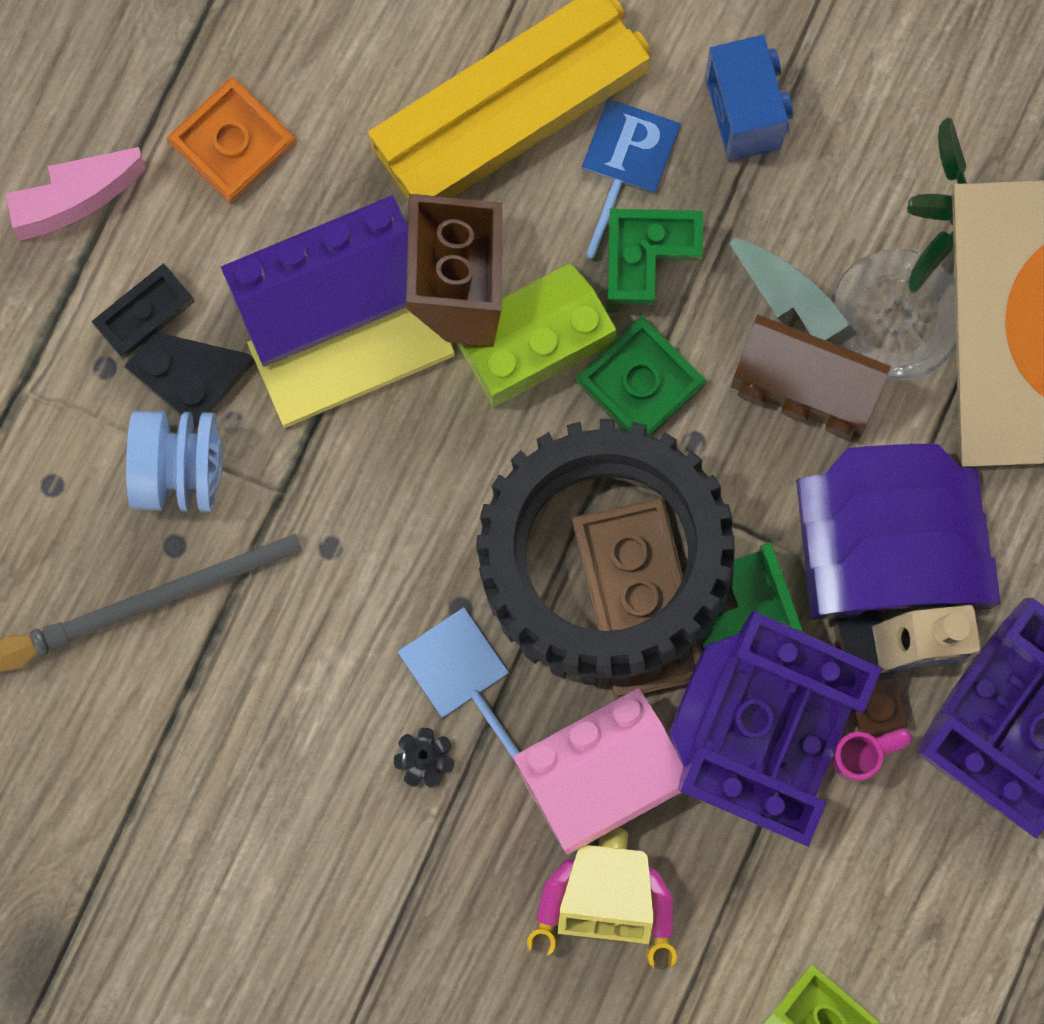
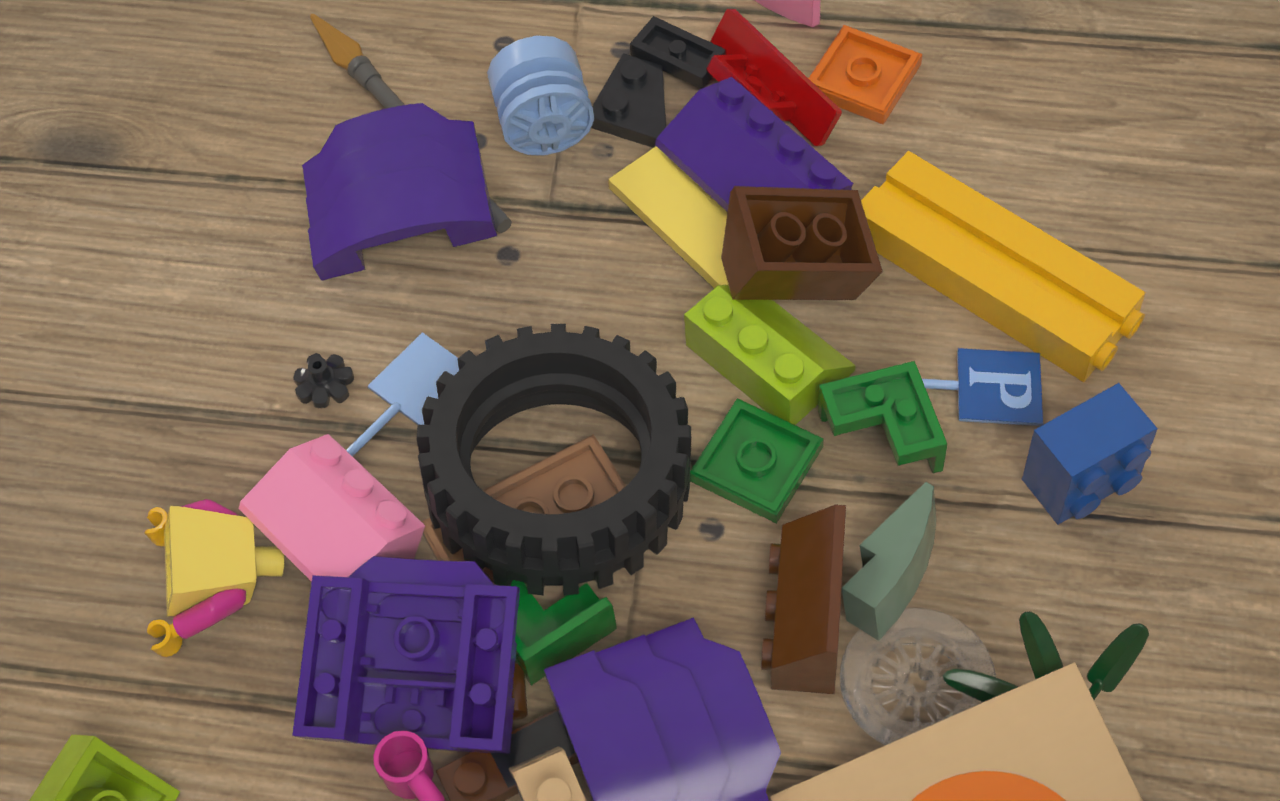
camera: 80 degrees right, 20 degrees down
none -> dark purple slope [302,103,497,281]
none -> red bracket [706,9,842,146]

